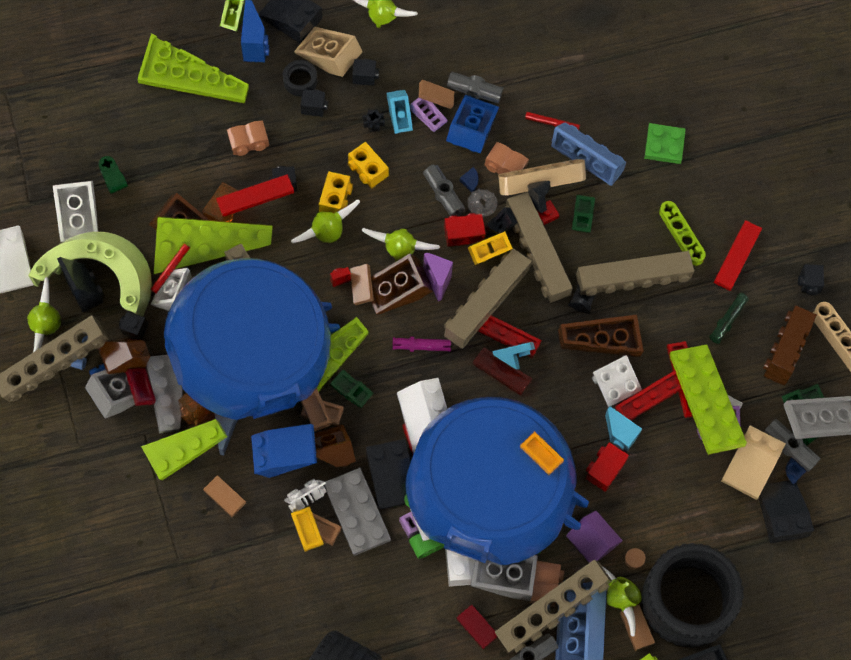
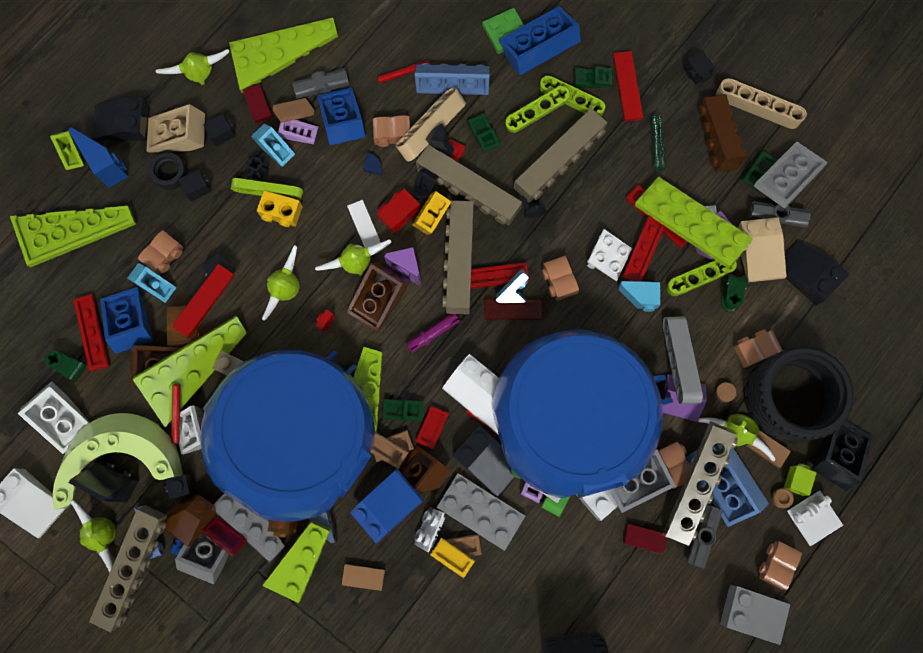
camera: 30 degrees left, 10 degrees up
yellow brick [319,171,353,213] -> none
medium nougat tile [350,264,374,305] -> none
dark grey piece [423,164,465,216] -> none
clear gear [468,188,497,217] -> none
light orange tile [520,432,564,475] -> none
reddish brown wedge [558,315,644,357] -> none
red brick [586,442,629,492] -> none
dark blue tile [785,458,806,484] -> none
none -> red tile [73,294,110,372]
none -> blue slope [100,287,153,354]
none -> medium azure slope [127,263,176,303]
none -> lime wing [229,18,338,93]
none -> lime beam [231,178,303,201]
none -> dark red tile [243,84,273,124]
none -> white sticker [347,200,381,247]
none -> red tile [415,406,449,450]
none -> blue slope [499,6,581,75]
none -> lime beam [506,86,570,133]
none -> nougat brick [541,256,579,301]
none -> dark green slope [573,66,612,88]
none -> light grey beam [663,317,703,404]
none -> lime beam [667,260,737,296]
none -> dark green piece [721,274,748,312]
none -> nougat brick [734,329,783,368]

